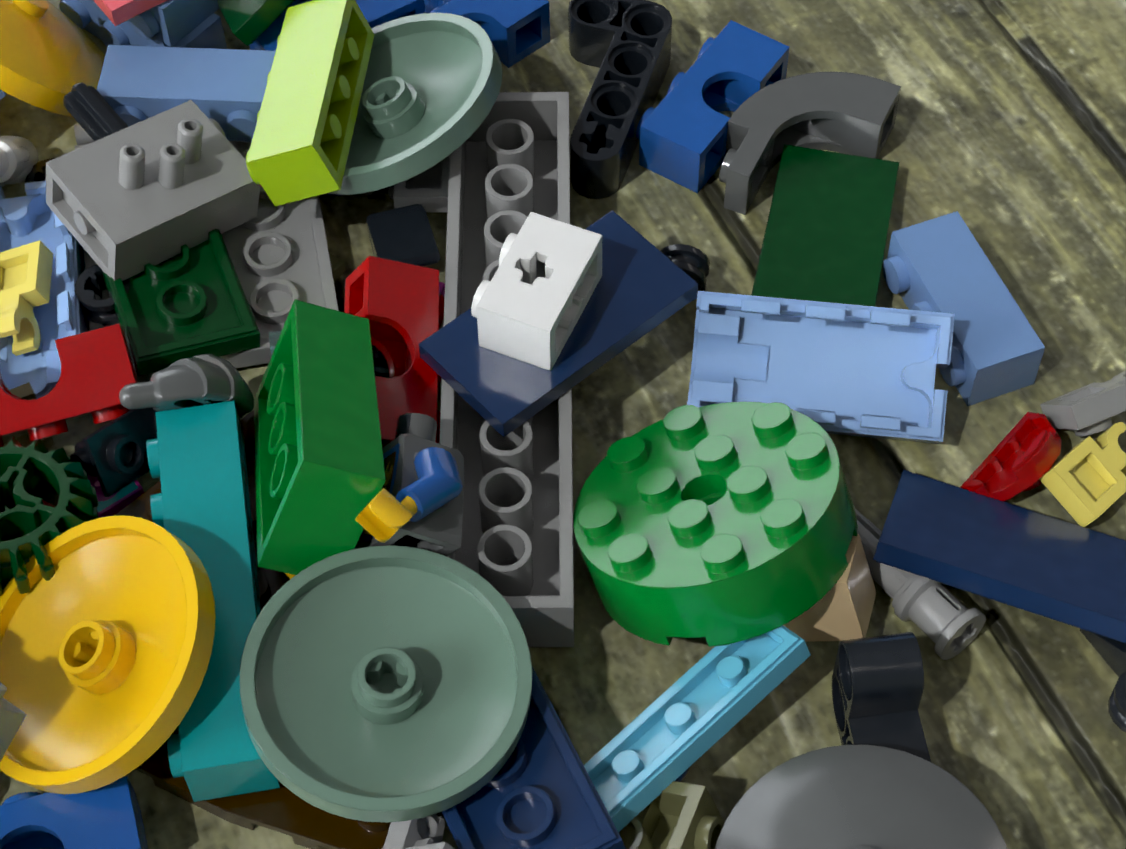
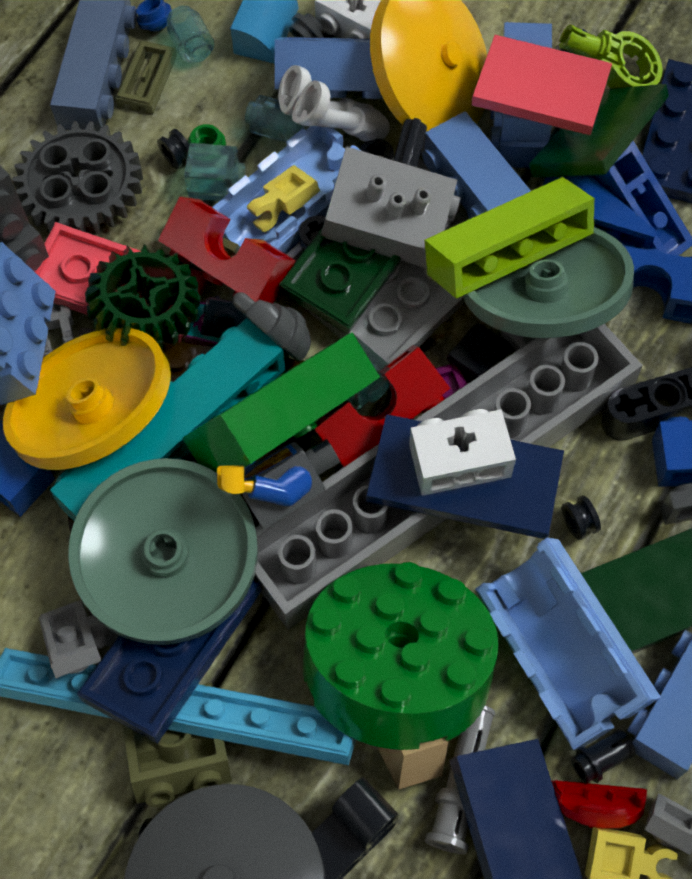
camera: 55 degrees right, 10 degrees up
none -> black pin [571,729,636,784]

